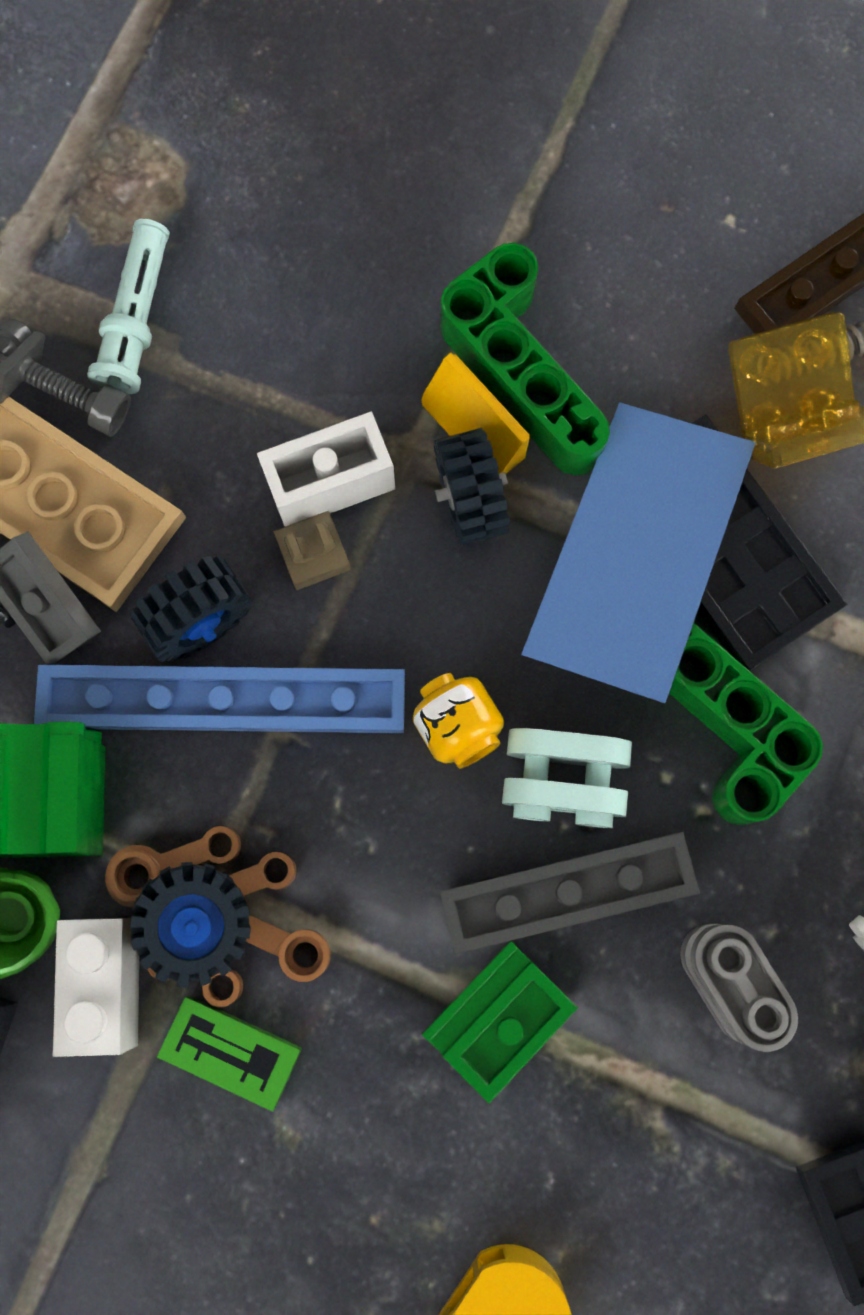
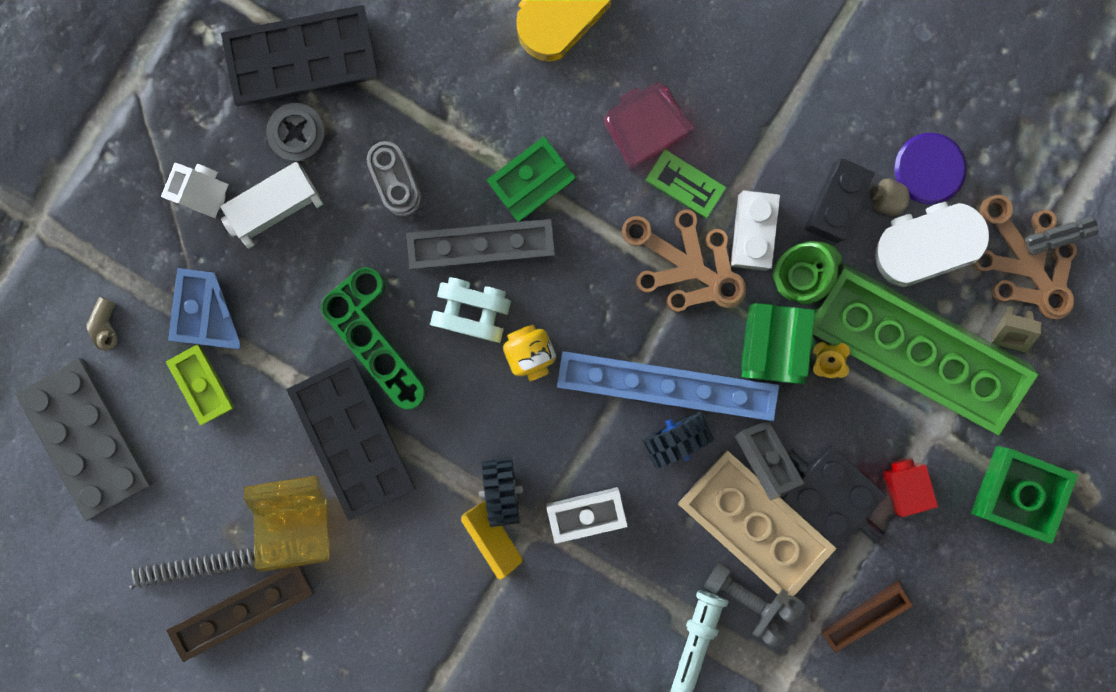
camera: 170 degrees left, 10 degrees up
black wheel [130,862,251,988] -> none
dark tan tile [273,511,351,591] -> none
green beam [440,243,610,476] -> none
medium blue sticker [521,402,756,703] -> none
none -> clear pink torso [603,82,694,170]

